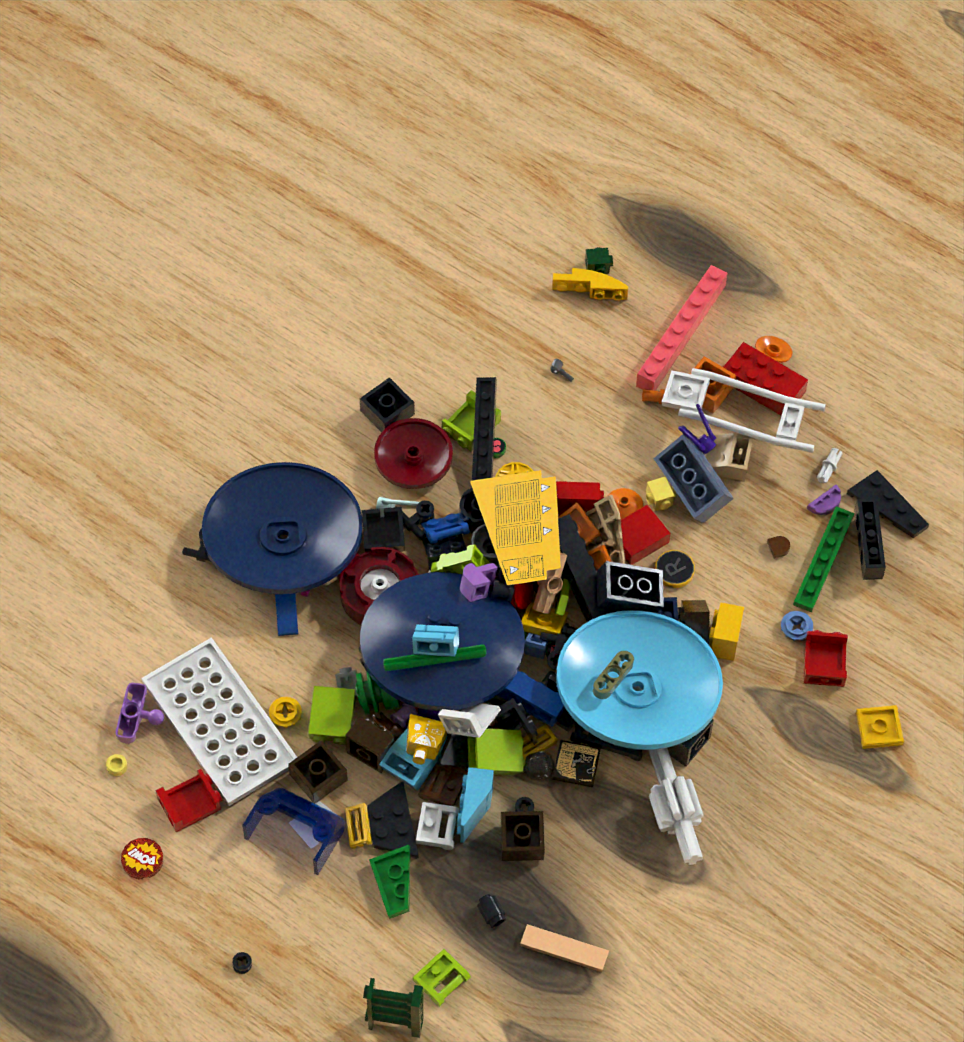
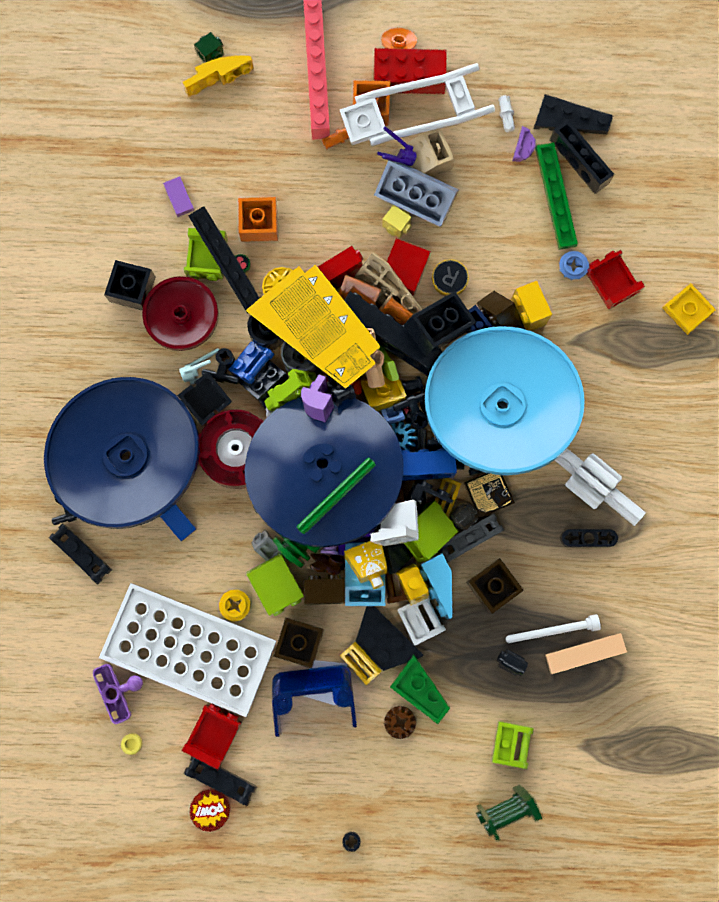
camera: 35 degrees left, 20 degrees up
medium azure brick [412,625,459,656] -> none
black bush [515,797,534,812] -> none
dark grey hand [550,359,574,382] -> none
olive beam [593,651,634,699] -> none
orange dish [607,488,644,520] -> none
reddish brown tile [767,536,790,559] -> none
none -> black plate [49,523,112,584]
none -> medium lavender tile [163,176,194,217]
none -> black plate [183,756,257,806]
none -> orange brick [238,197,278,242]
none -> reddish brown gear [384,706,416,739]
none -> medium azure gear [392,421,418,451]
none -> yellow torso [396,564,429,606]
none -> dark grey plate [438,513,504,563]
none -> white piece [506,614,601,643]
none -> black beam [560,529,618,548]

